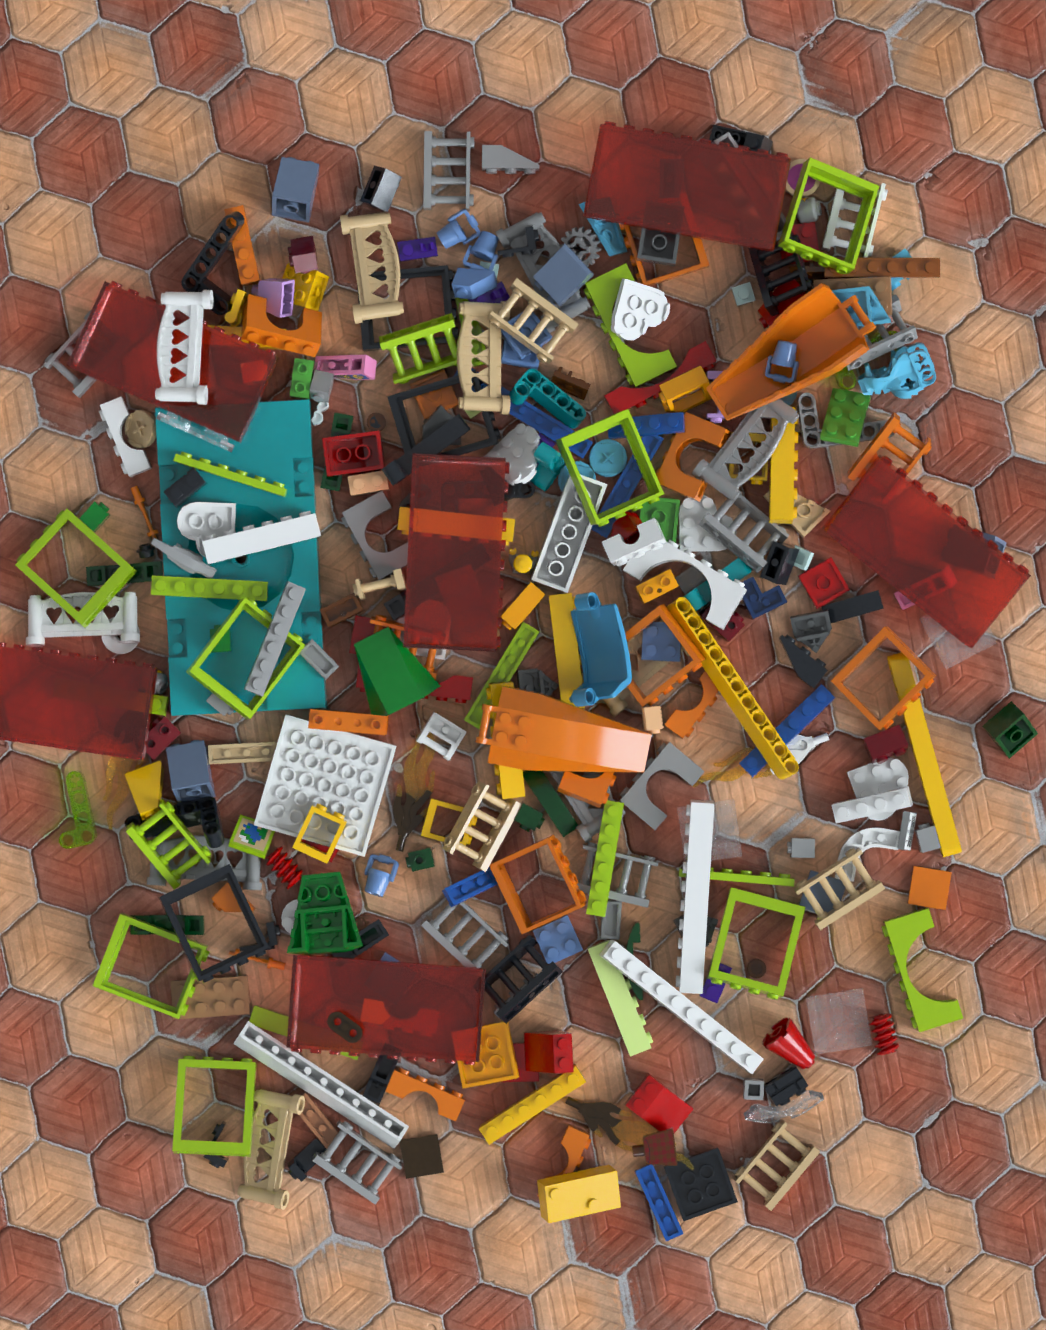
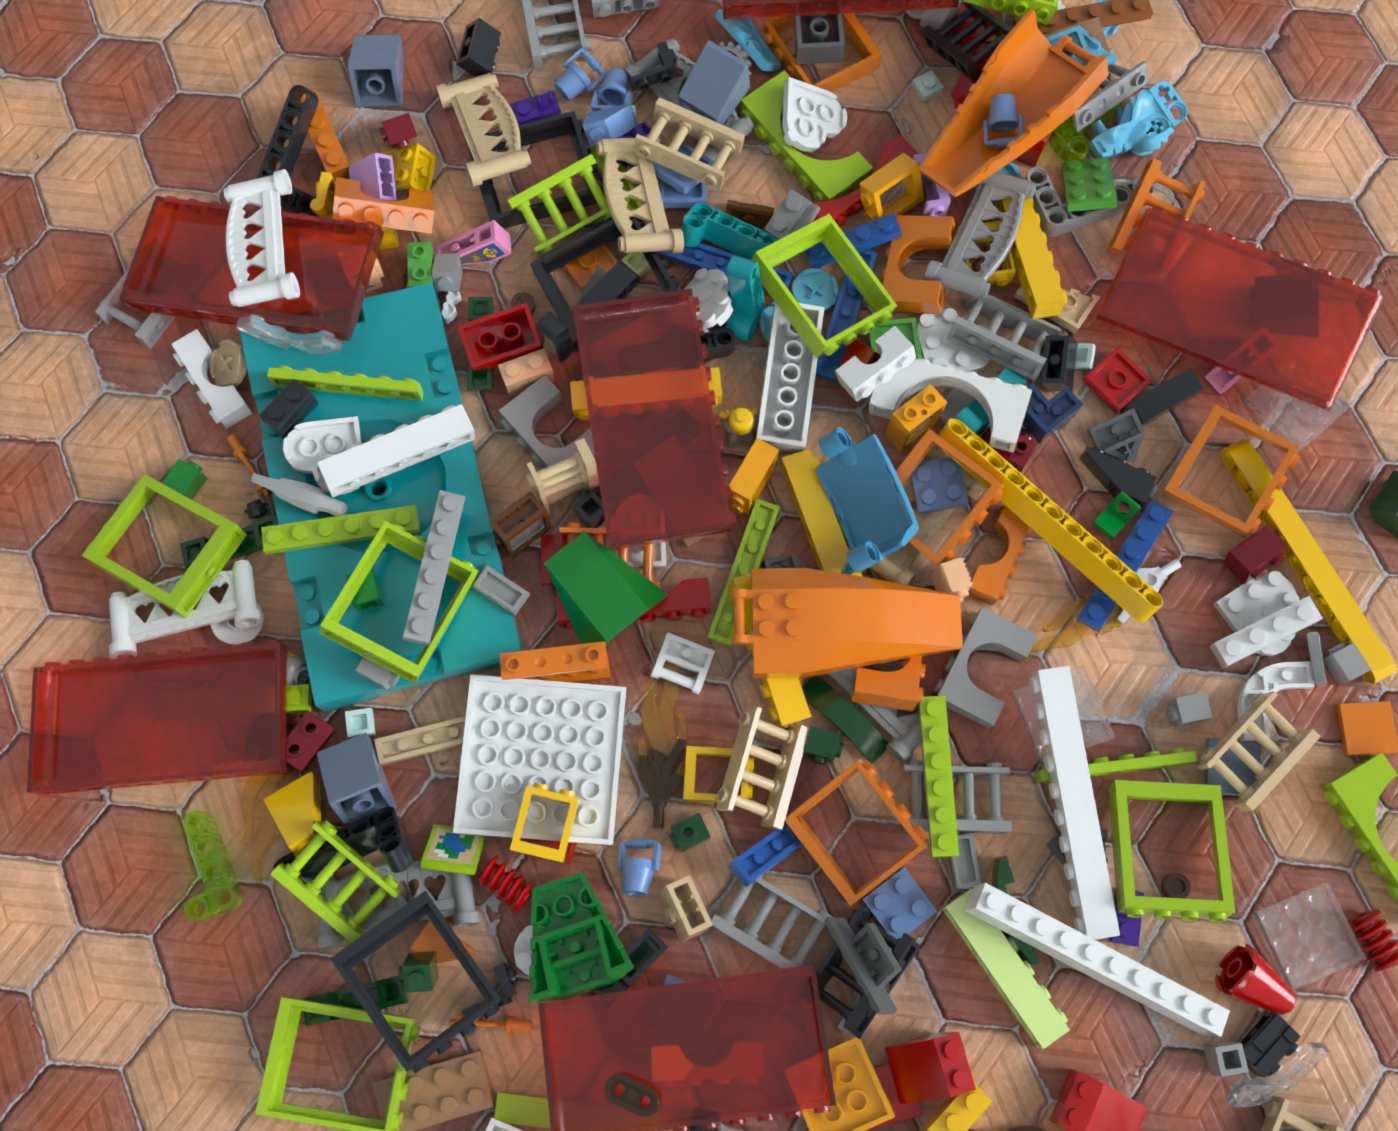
camera: 15 degrees left, 15 degrees down
none -> light aqua plate [345,707,376,739]
none -> dark green brick [398,951,438,993]
none -> tan brick [658,875,713,943]
none -> light grey plate [764,189,821,240]
none -> dark grey bracket [825,917,902,1015]
none -> green bracket [1092,491,1141,540]

